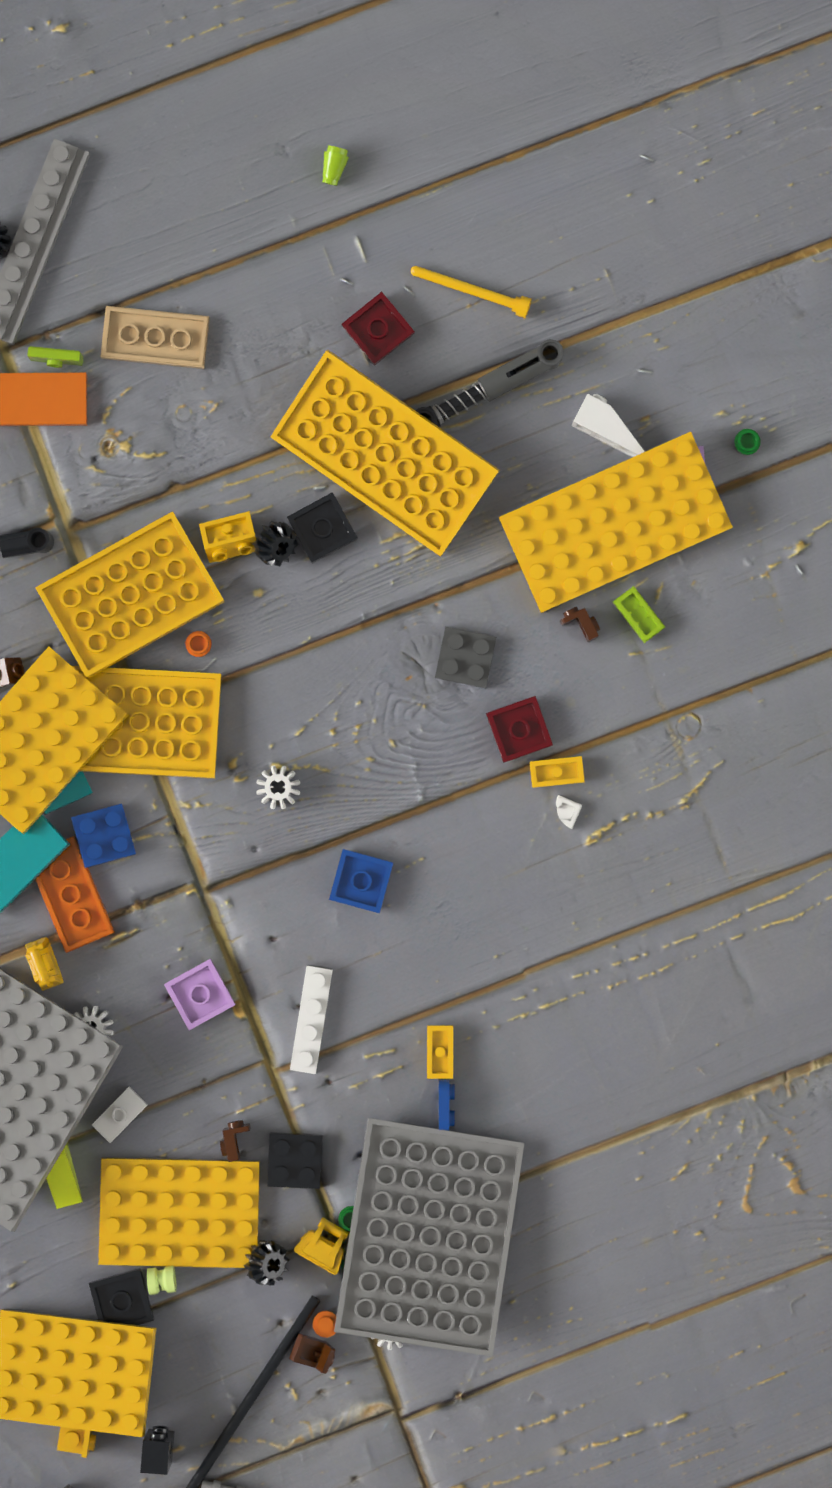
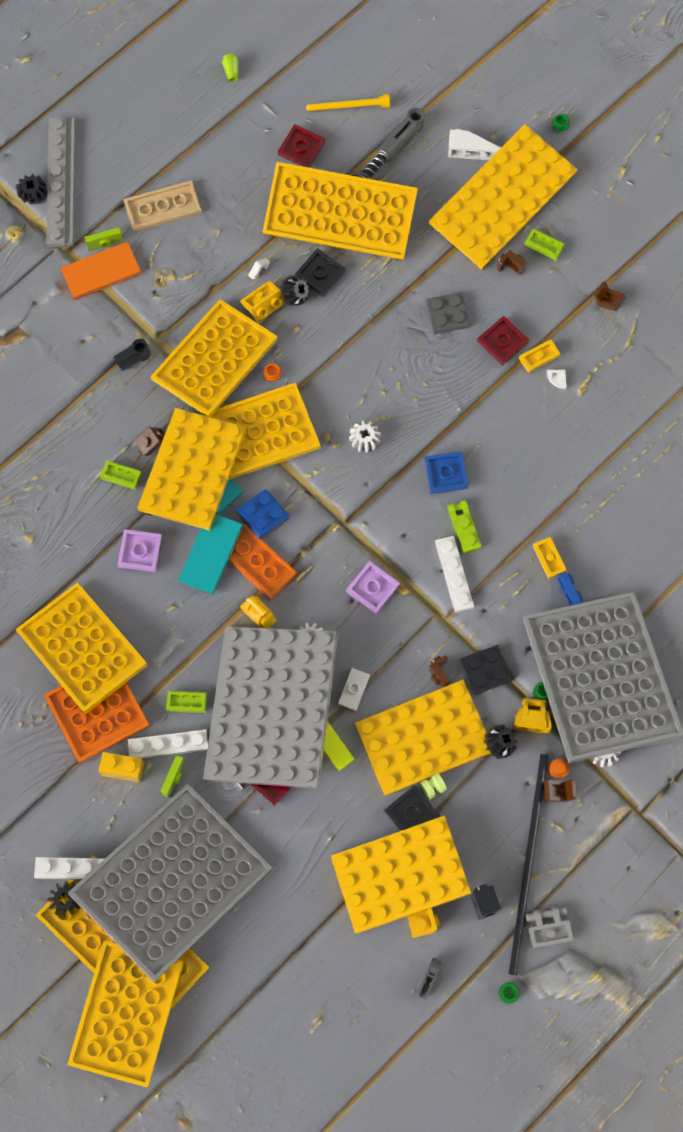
camera: 25 degrees left, 15 degrees down
none -> white tile [248,258,270,279]
none -> lime plate [447,499,482,554]
none -> reddish brown bracket [594,282,626,312]

